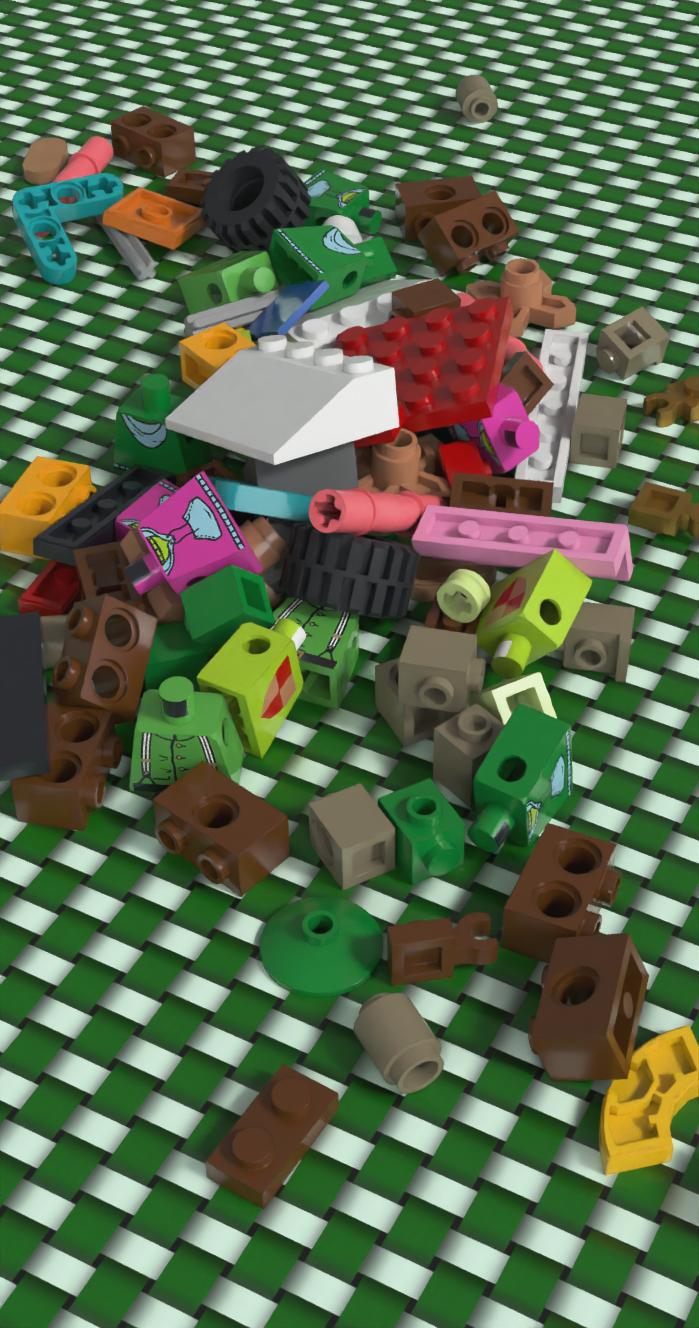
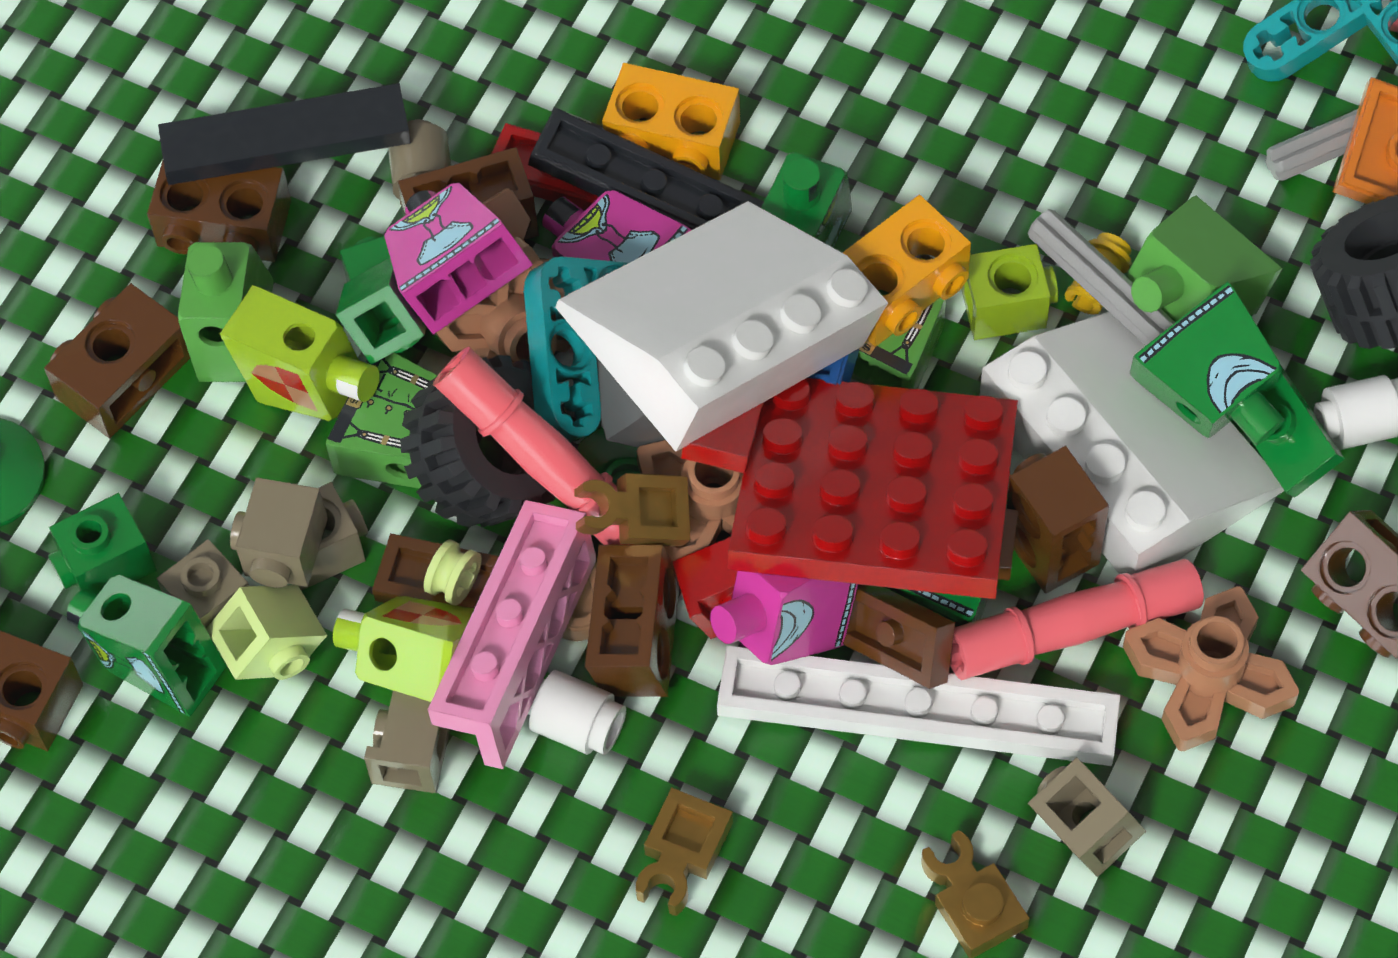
camera: 90 degrees right, 20 degrees up
reddish brown brick [50,594,158,725] -> none
blue piece [246,280,330,341] -> none
dark tan brick [308,783,395,890] -> none
dark tan brick [569,393,627,469] -> none
none -> pearl gold plate [574,473,691,546]

